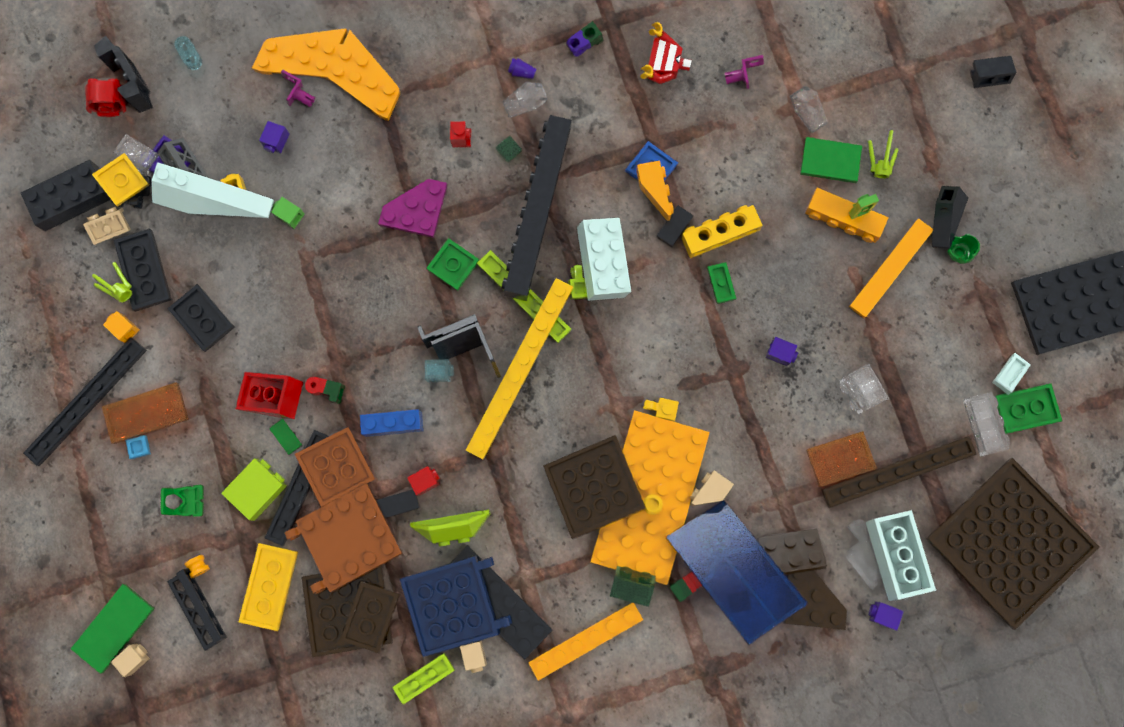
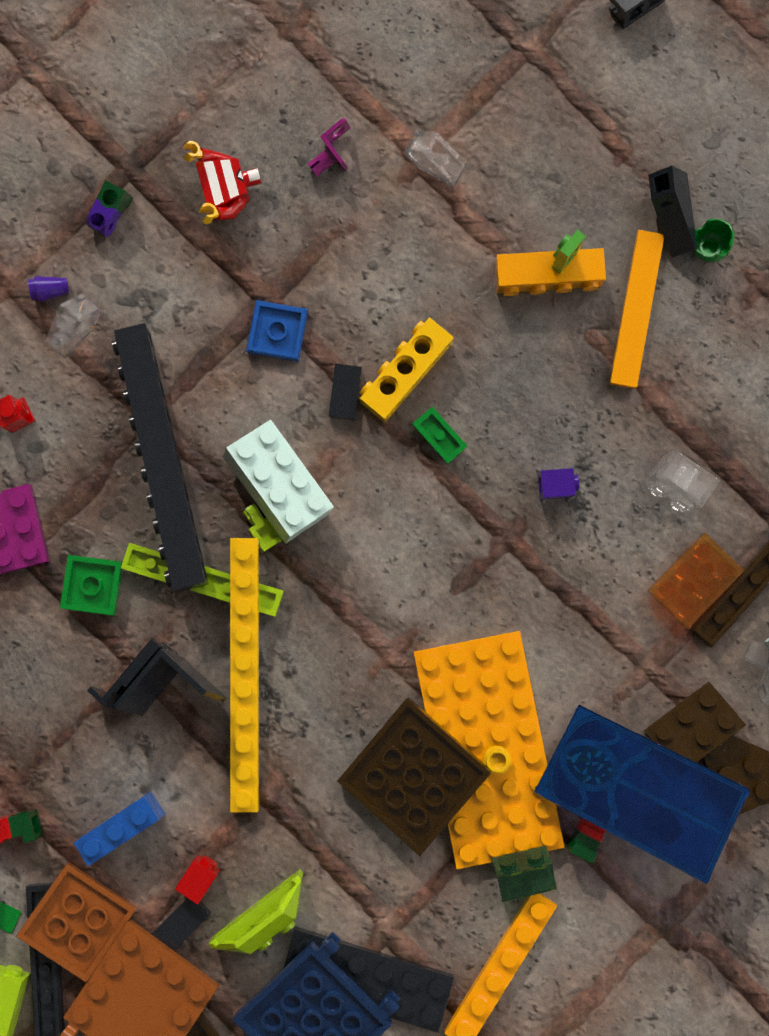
camera: 30 degrees left, 5 degrees up
clear light blue brick [425,359,454,382] -> none
clear green tile [496,136,522,163] -> none
light orange slope [636,161,674,221] -> none
yellow plate [643,398,679,421] -> none
tan slope [690,470,734,506] -> none
green tile [800,137,862,183] -> none
lime plant [868,130,898,179] -> none

